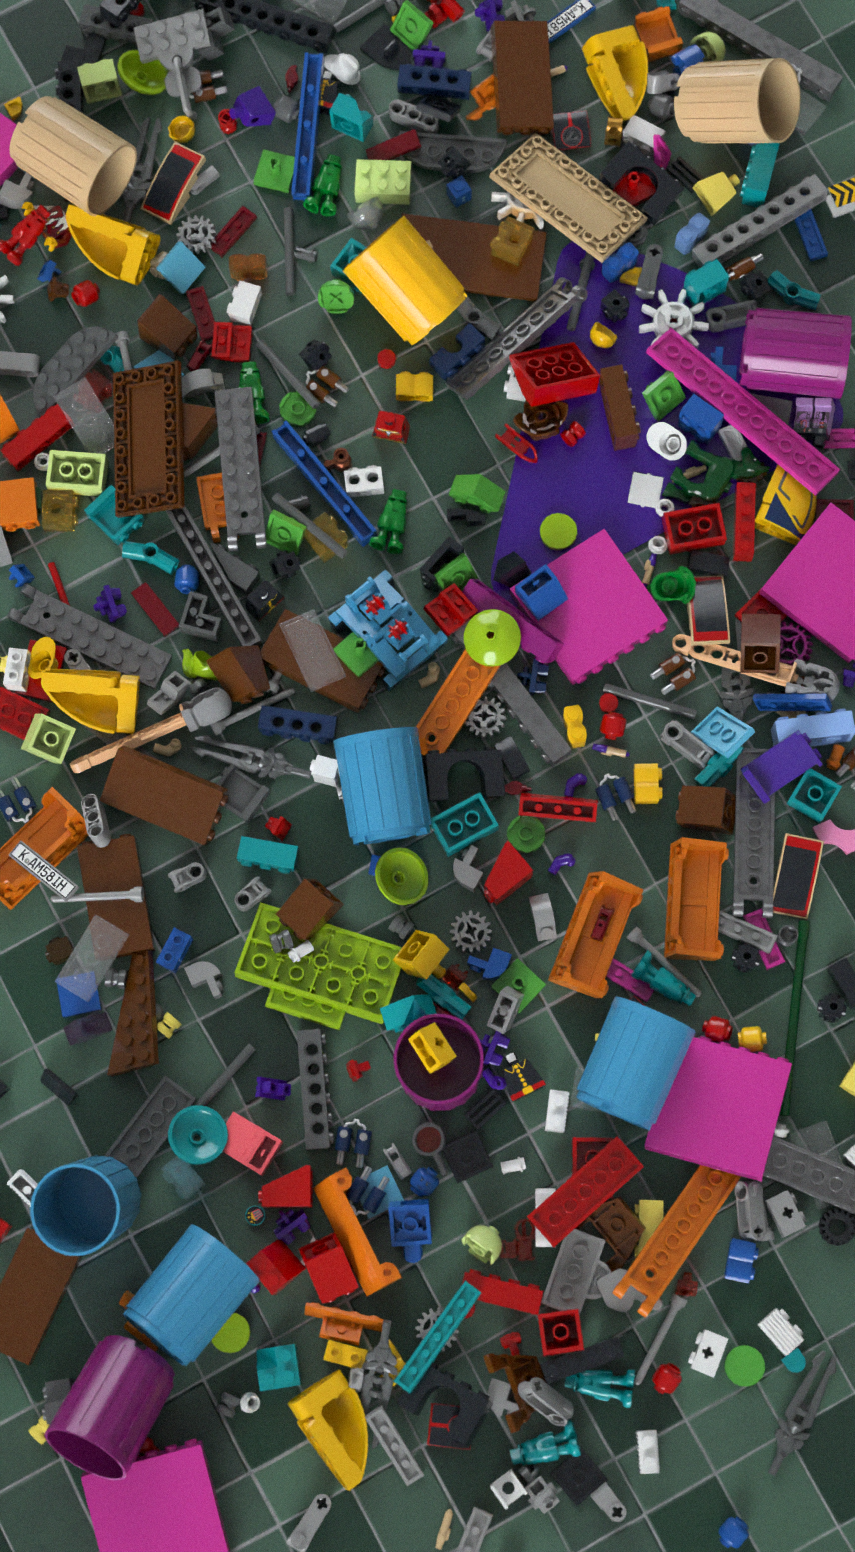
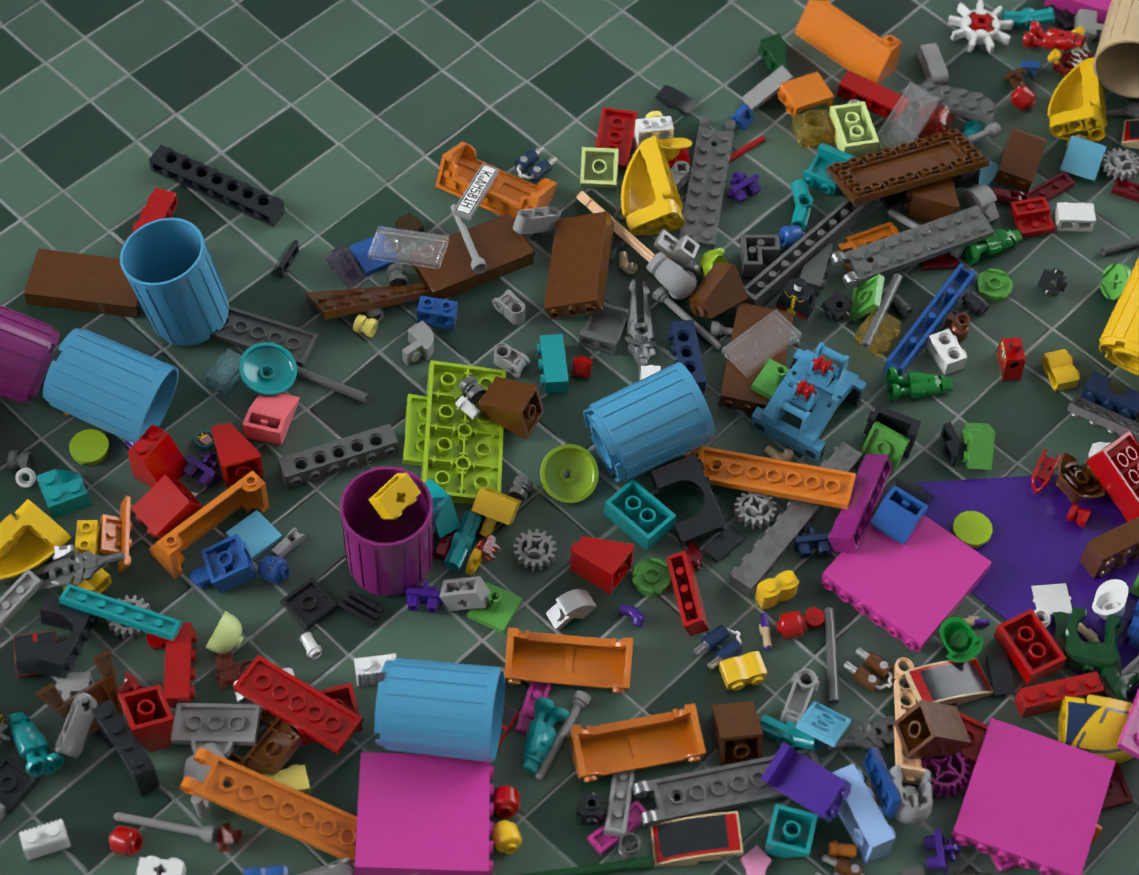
camera: 65 degrees right, 20 degrees down
dark red tile [131,582,179,637] -> none
clear orange brick [229,253,268,280] -> none
dark purple hips [255,1077,291,1101] -> none
dark grey piece [256,340,320,409] -> none
reddish brown piece [306,366,349,407] -> none
dark blue piece [334,1119,372,1168] -> none
dark blue piece [346,1166,390,1216] -> none
red tile [377,349,396,369] -> none
piece [412,1122,449,1176] -> none
red slope [423,583,478,637] -> none
light grey brick [453,845,483,893] -> none
lime dish [464,609,521,667] -> none
blue brick [467,948,512,981] -> none
dark purple arm [482,1068,506,1090] -> none
black torso [502,1052,546,1103] -> none
dark purple arm [563,773,587,797] -> none
teal piece [565,1369,635,1408] -> none
dark red bar [590,905,615,942] -> none
white plate [648,536,667,554] -> none

